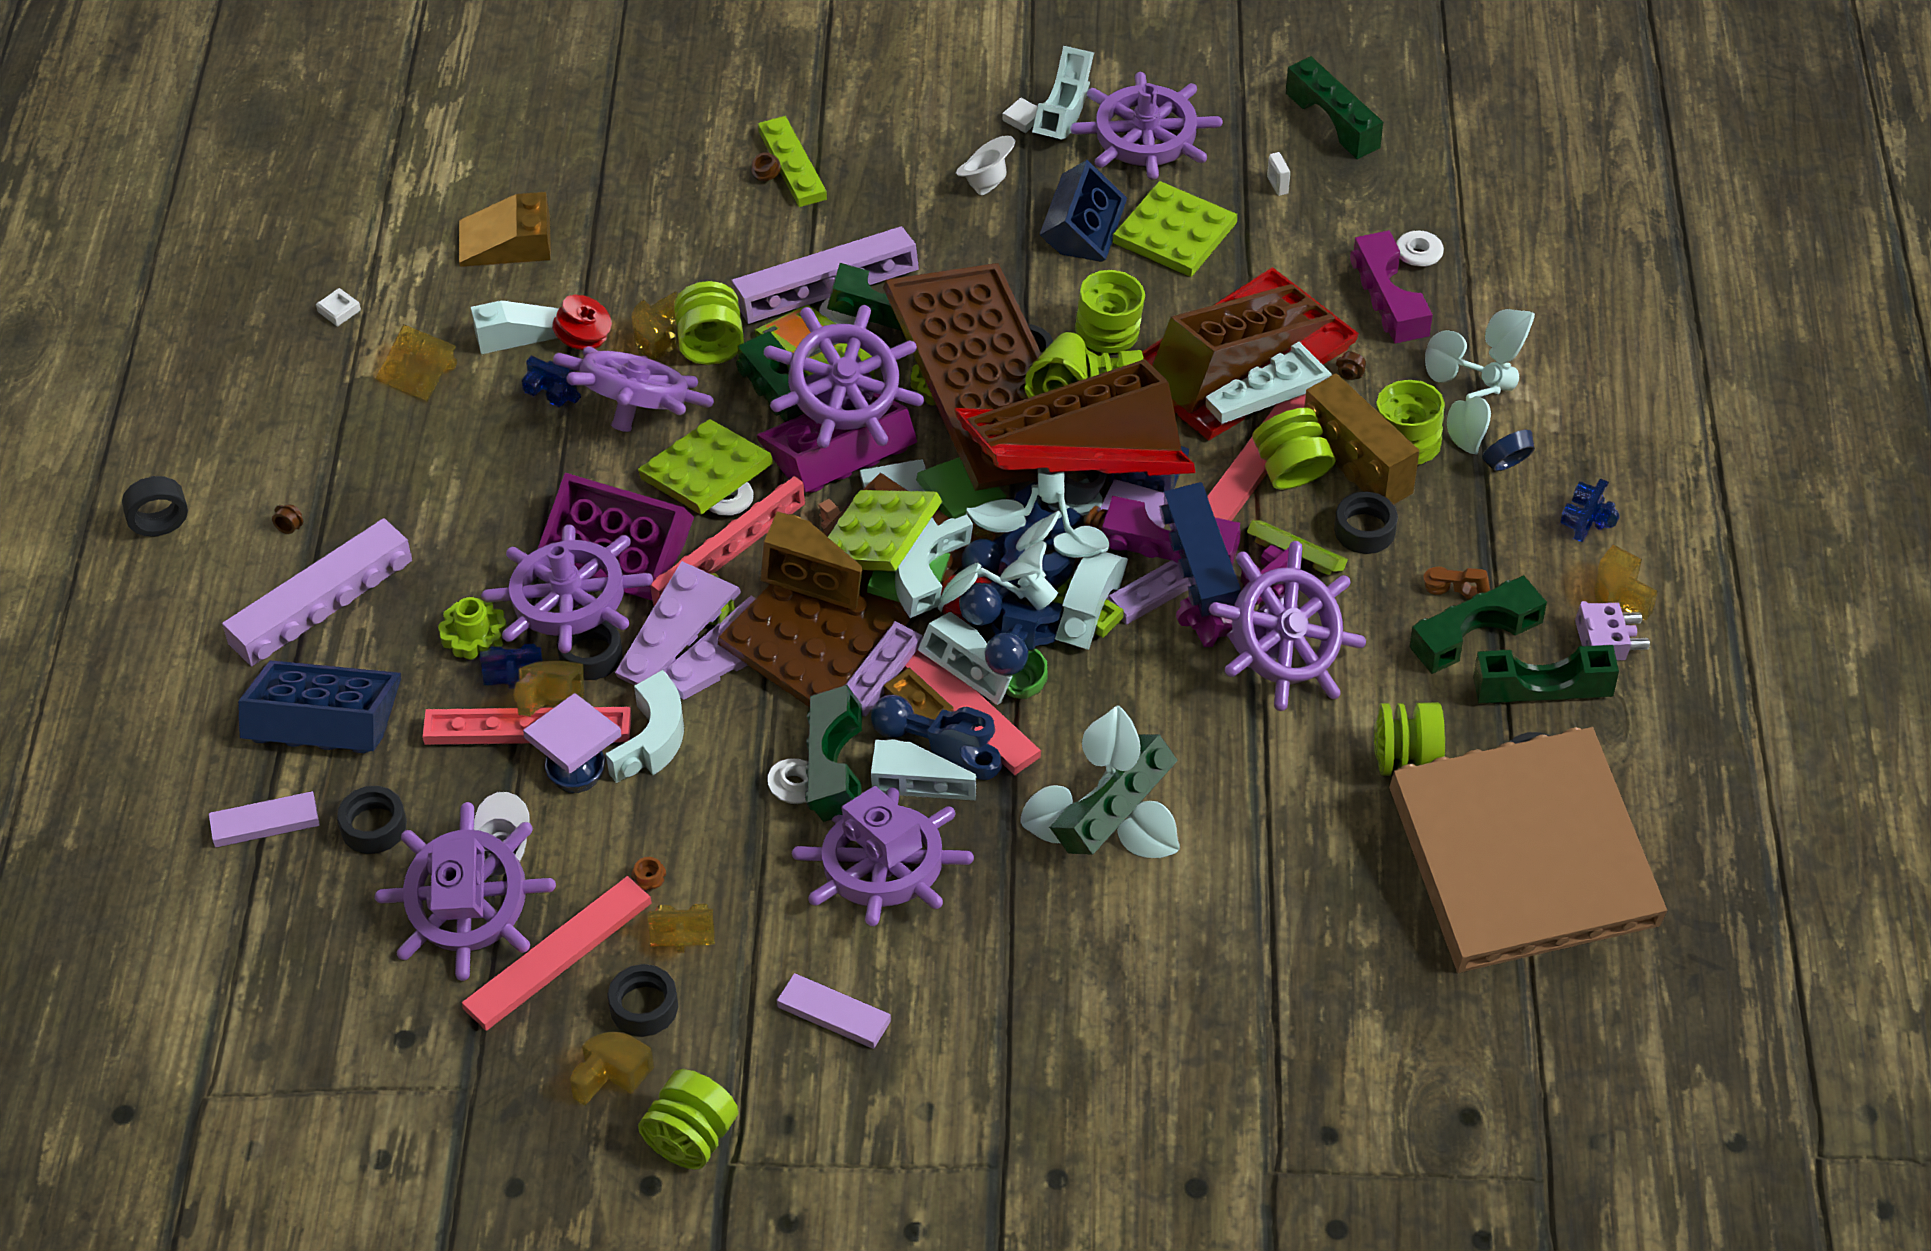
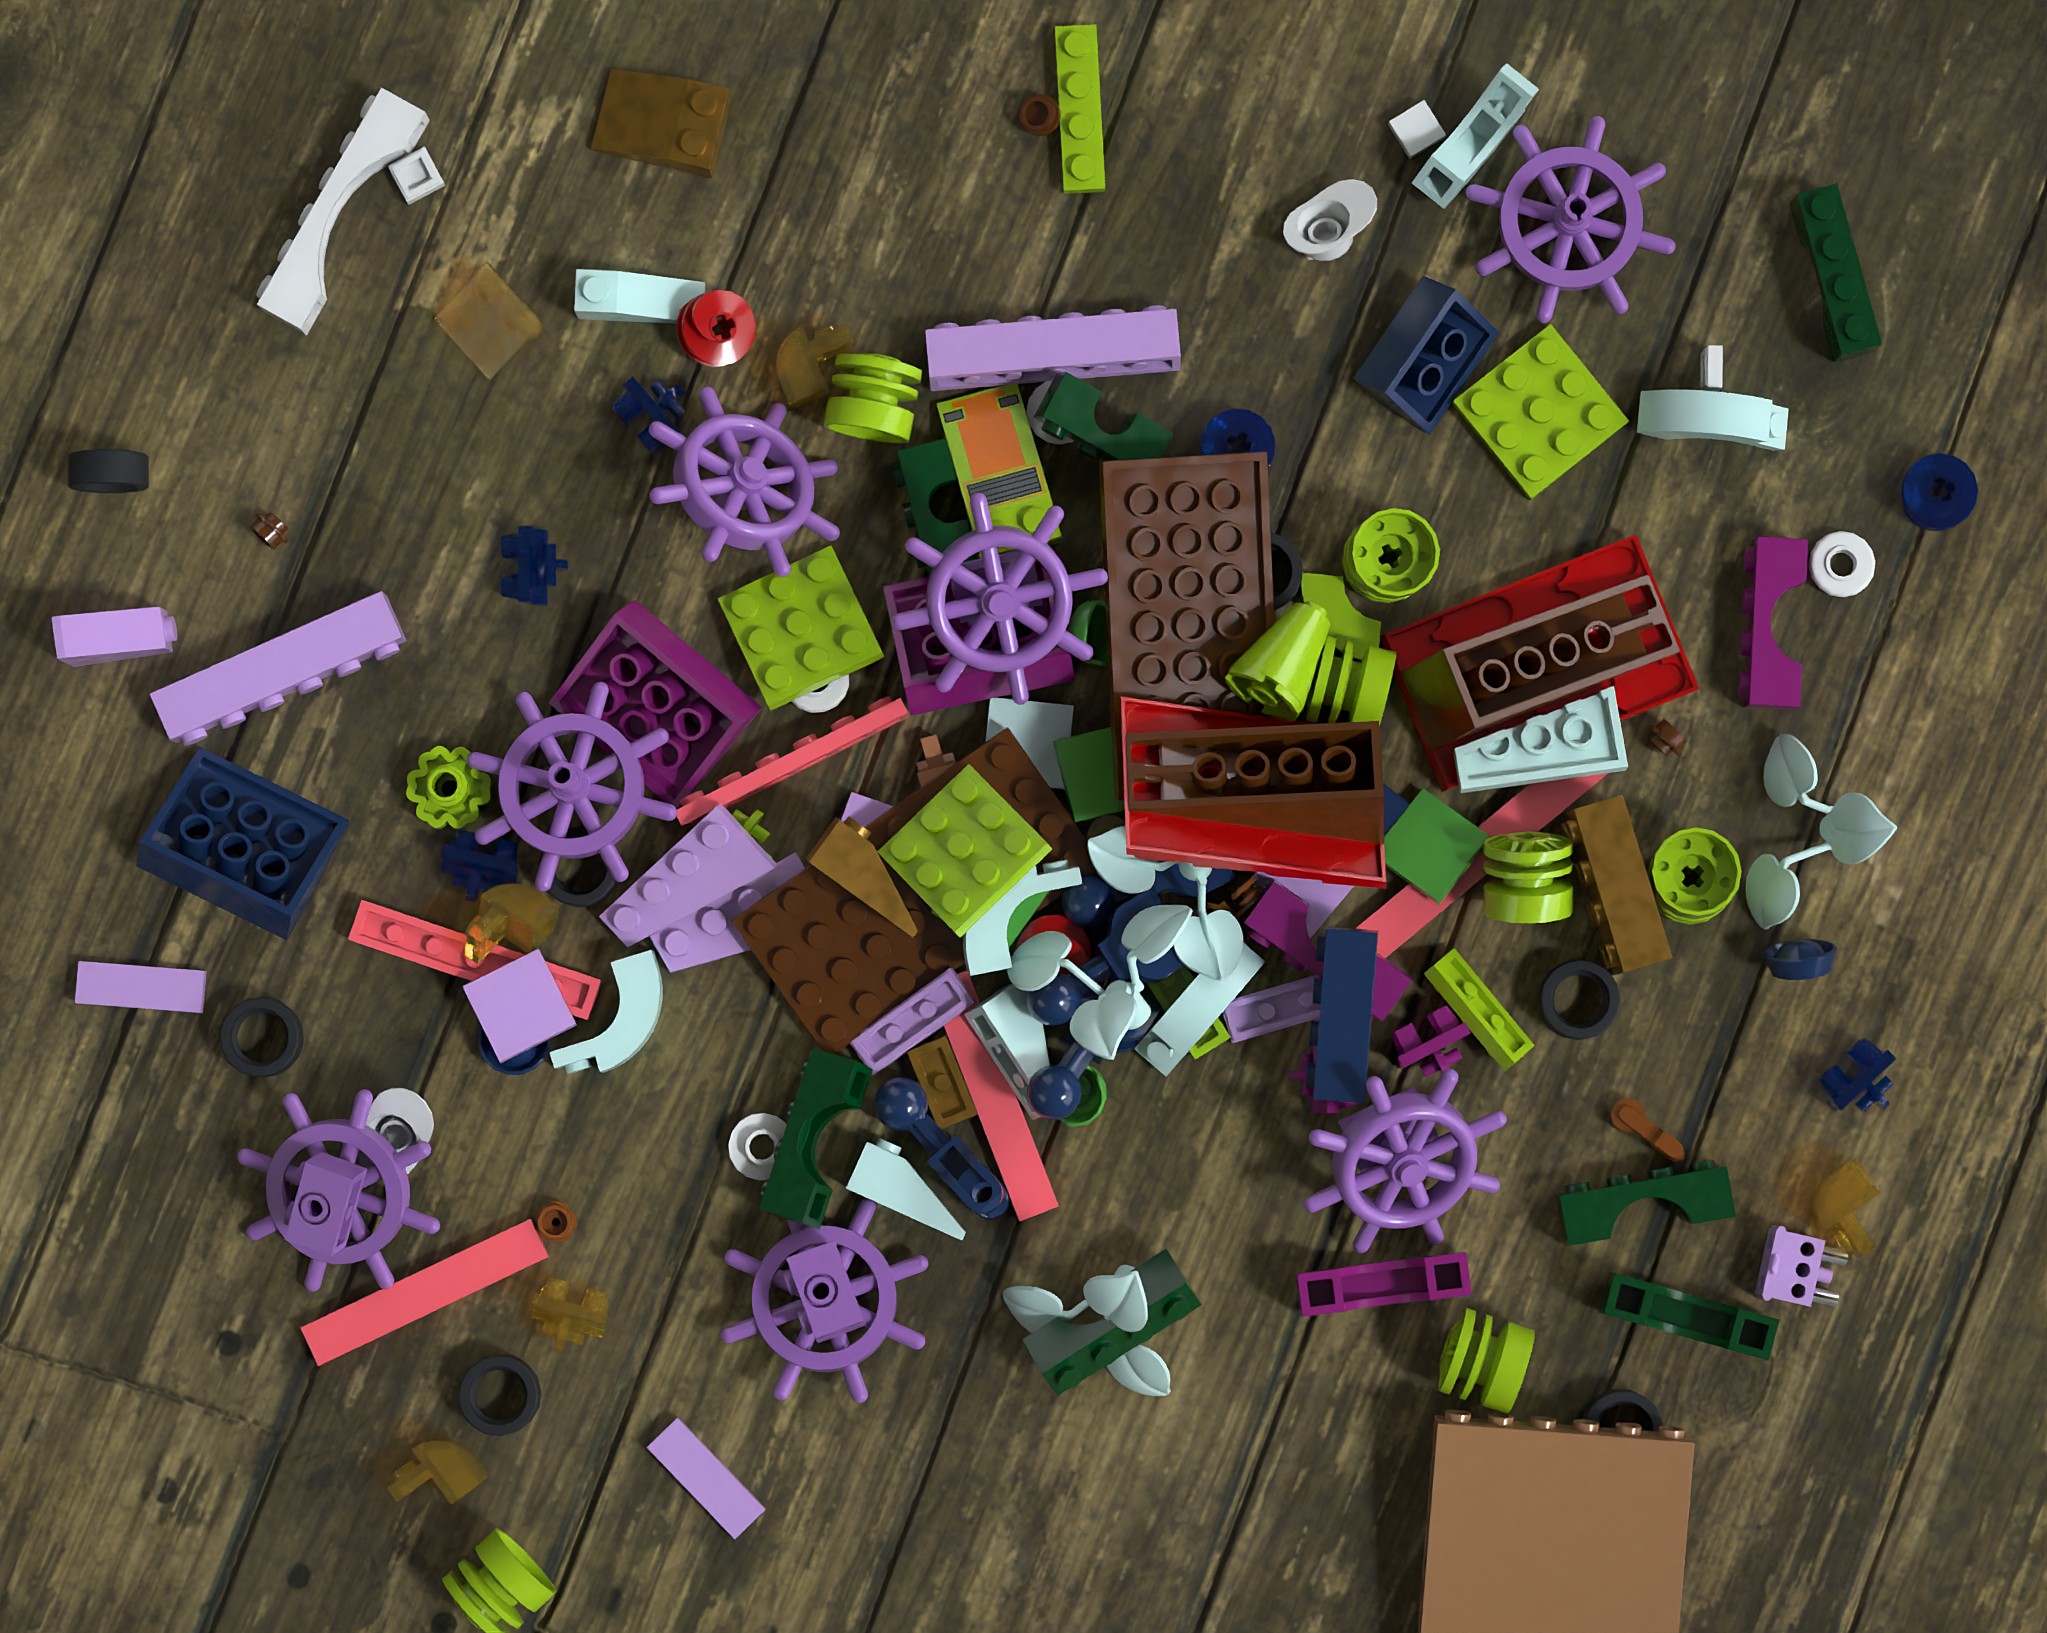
camera: 20 degrees right, 35 degrees up
none -> lavender slope [51,607,177,667]
none -> white arch [257,88,430,336]
none -> clear blue hips [501,526,568,606]
none -> bright green hair [1067,600,1108,667]
none -> magenta arch [1295,1252,1472,1317]
none -> bright green tile [1384,788,1490,905]
none -> light aqua arch [1637,390,1789,451]
none -> clear blue piece [1901,453,1978,531]

